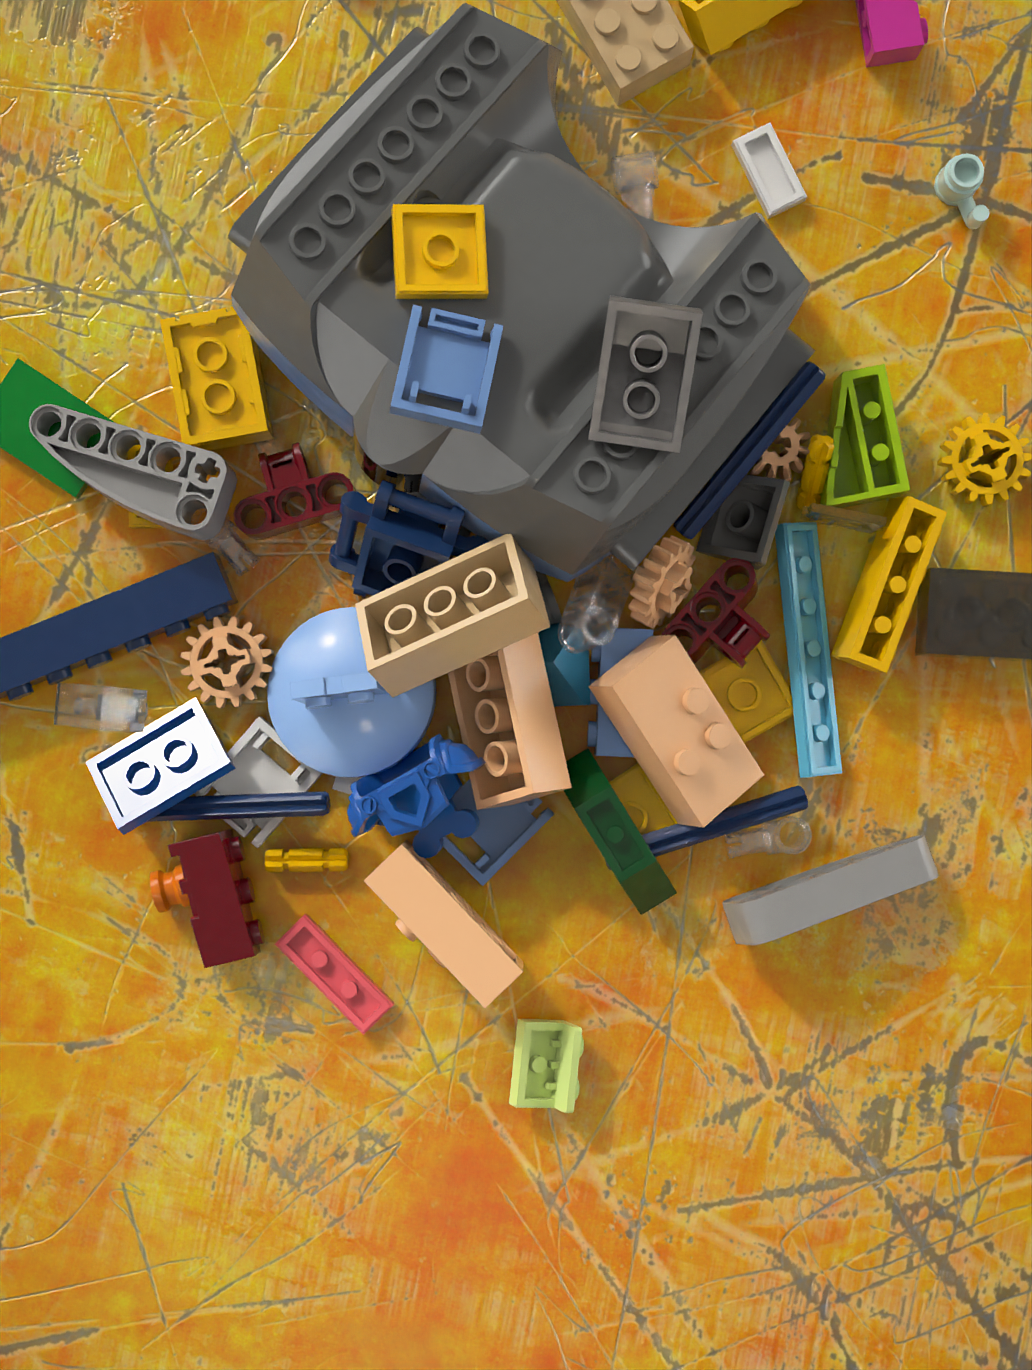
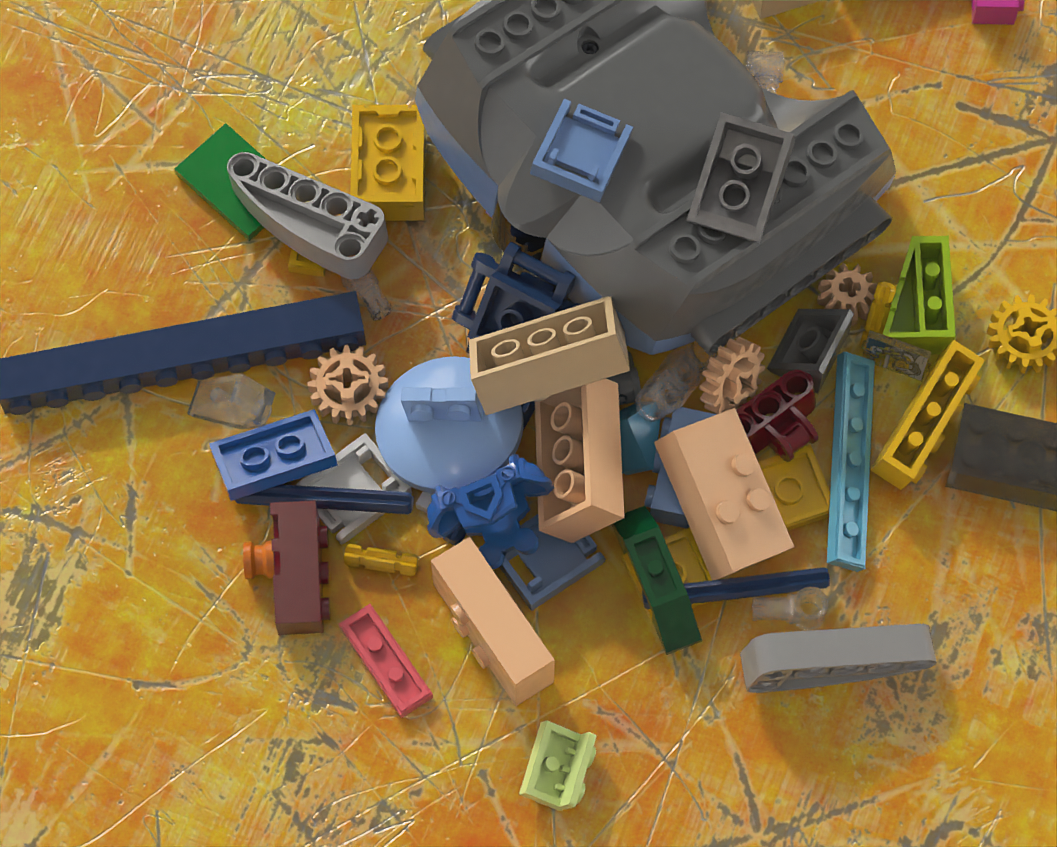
camera: 15 degrees right, 20 degrees down
dark red piece [233,442,356,540] -> none
yellow tile [391,204,489,299] -> none
dark blue axle [673,361,826,539] -> none
white tile [731,123,807,219] -> none
light aqua piece [934,153,989,230] -> none

